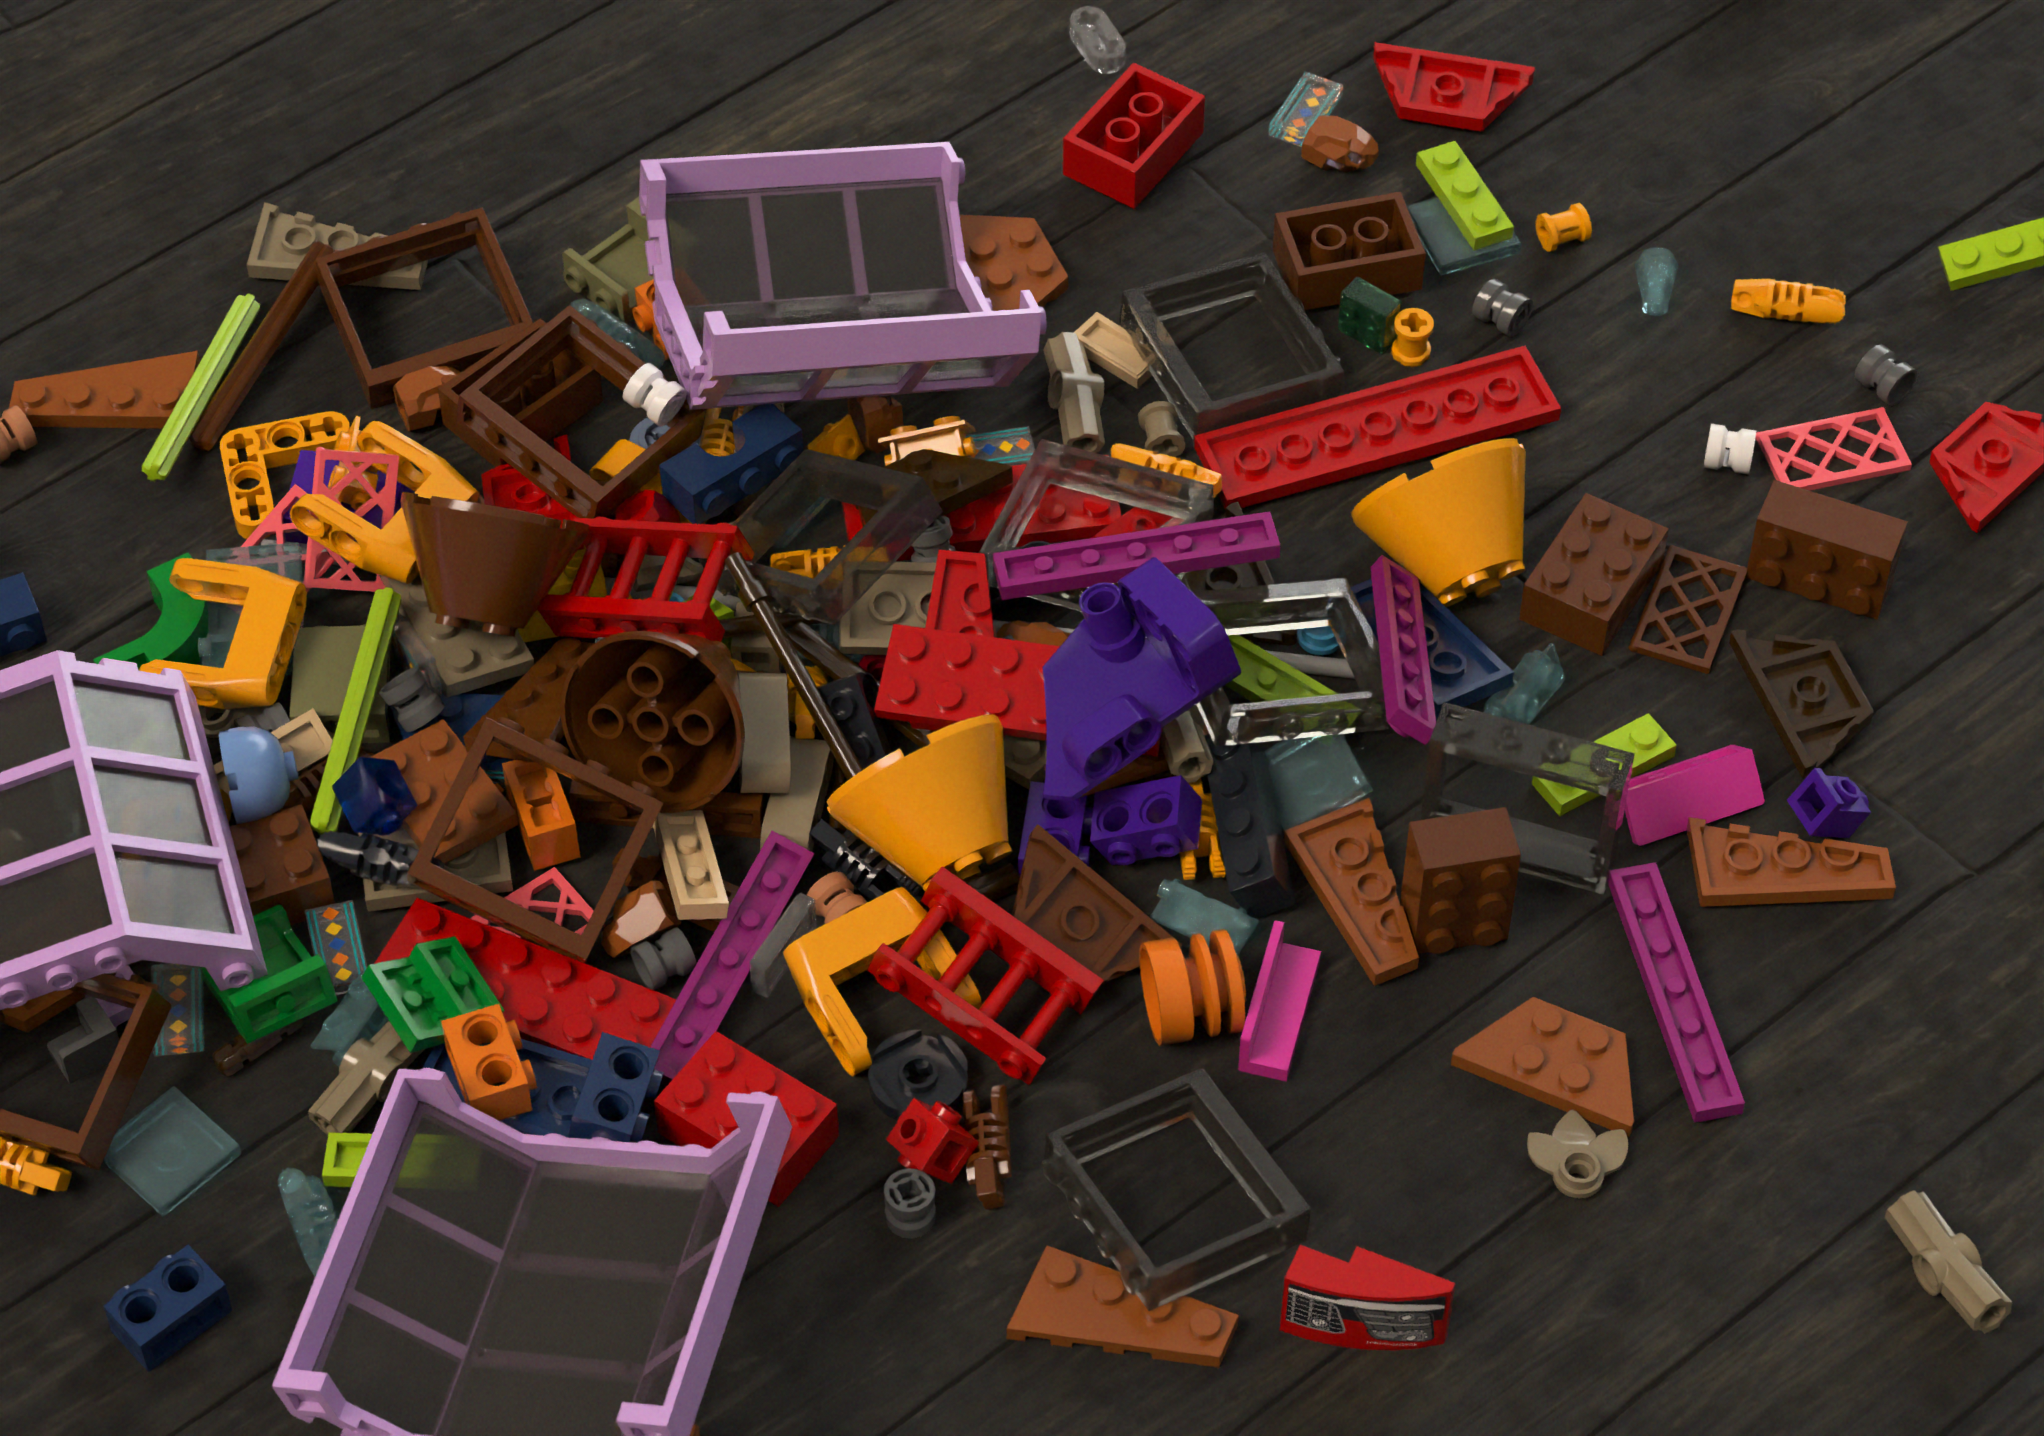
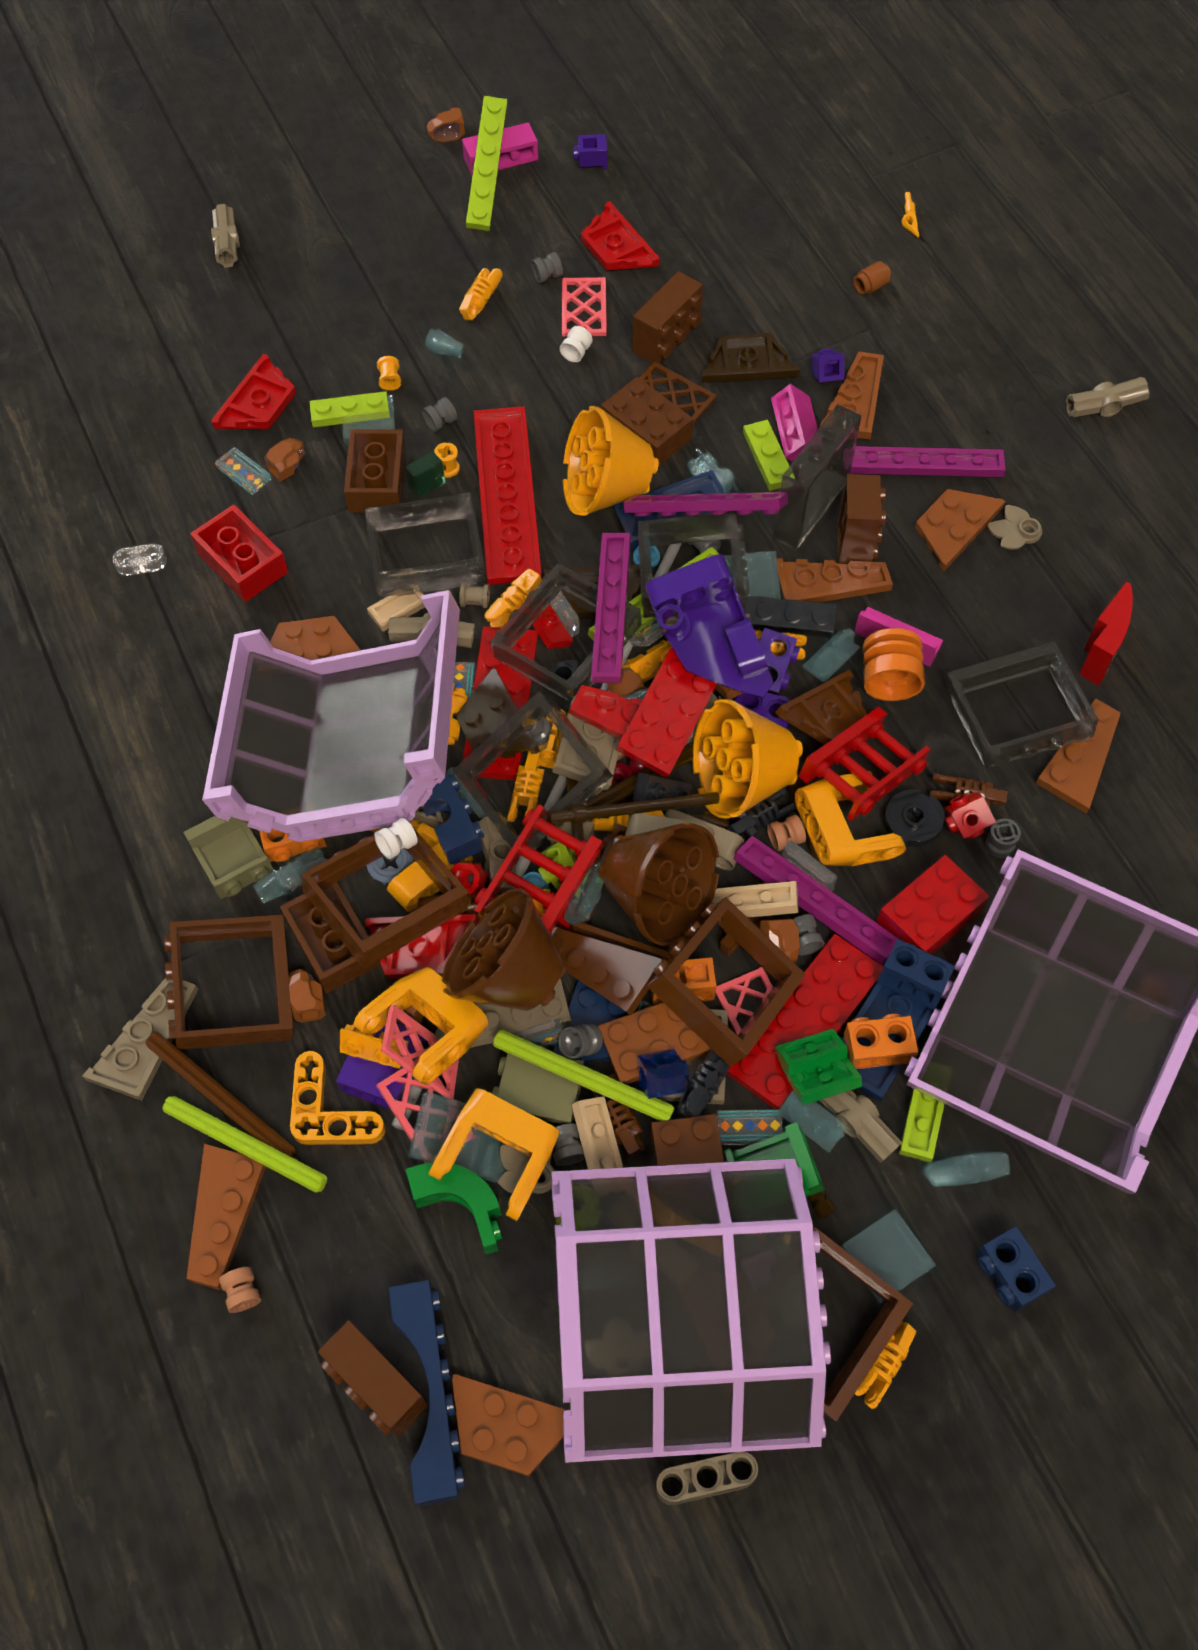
camera: 75 degrees left, 10 degrees up
medium blue cylinder [219,726,299,824] -> none

